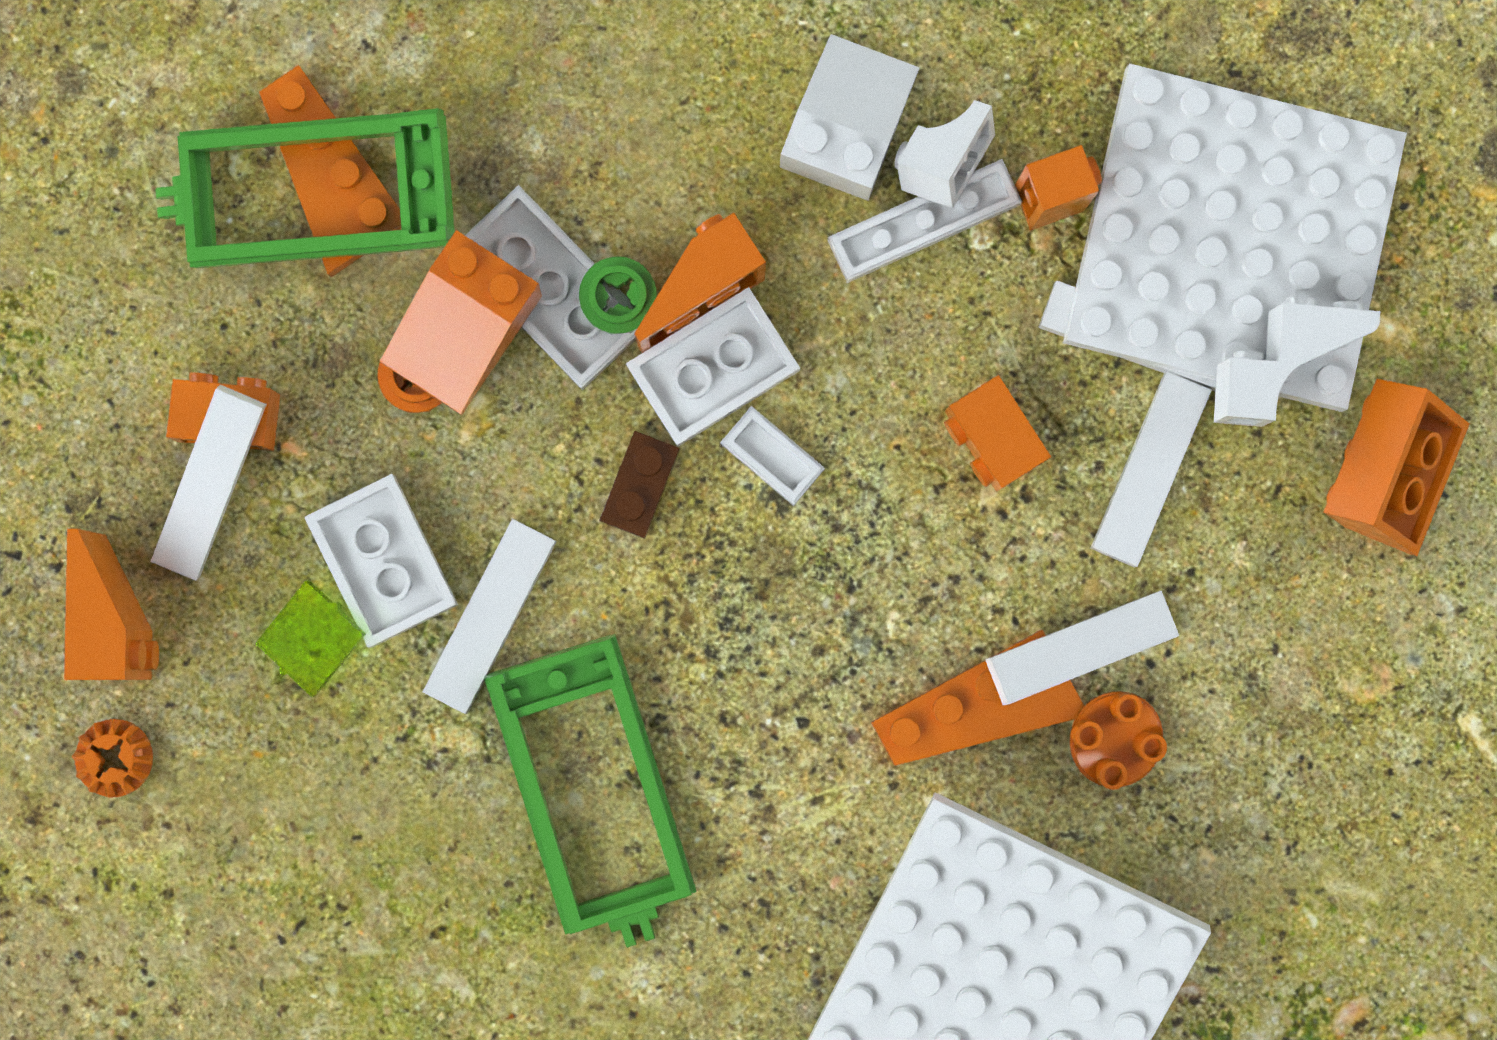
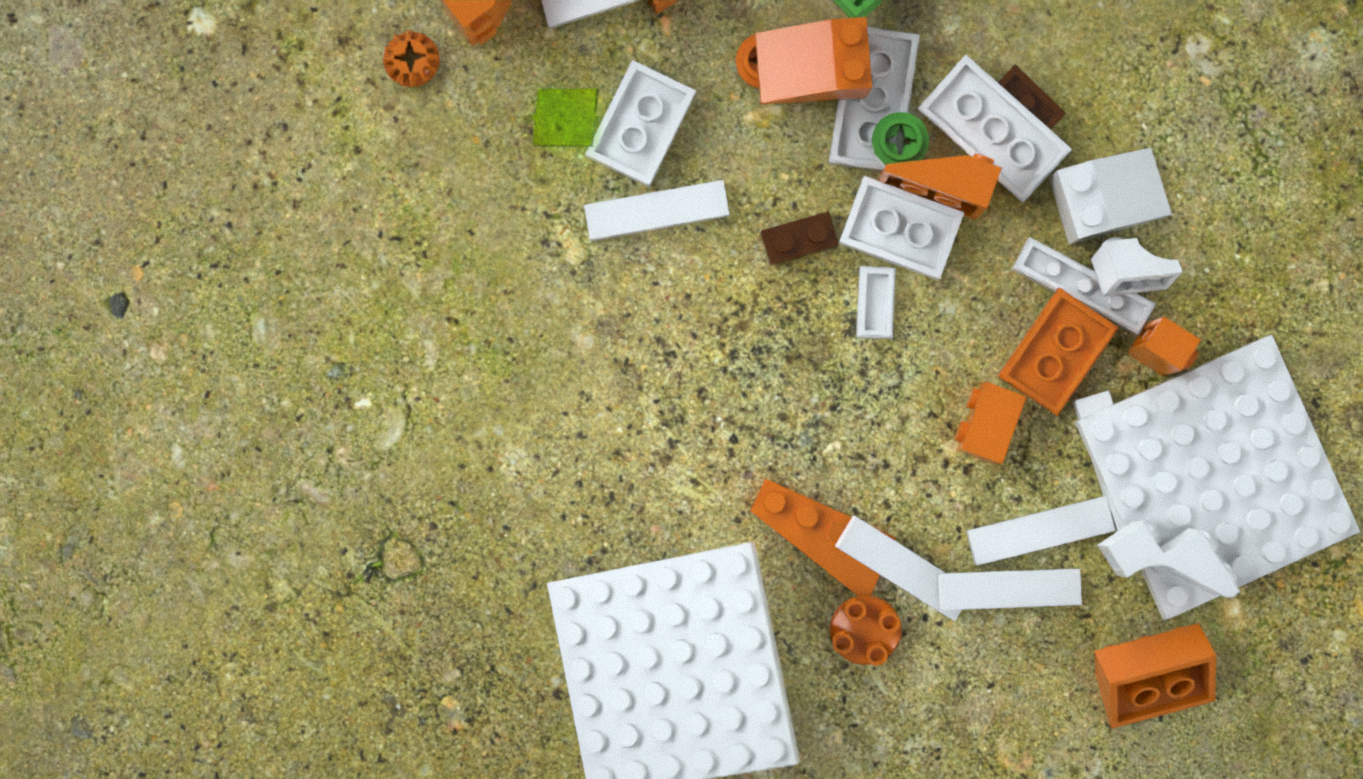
camera: 55 degrees right, 0 degrees up
bright green animal [484,634,697,948] -> none
none -> white tile [918,55,1072,203]
none -> white tile [938,568,1082,610]
none -> orange tile [997,287,1119,416]
none -> reddish brown plate [998,64,1066,130]

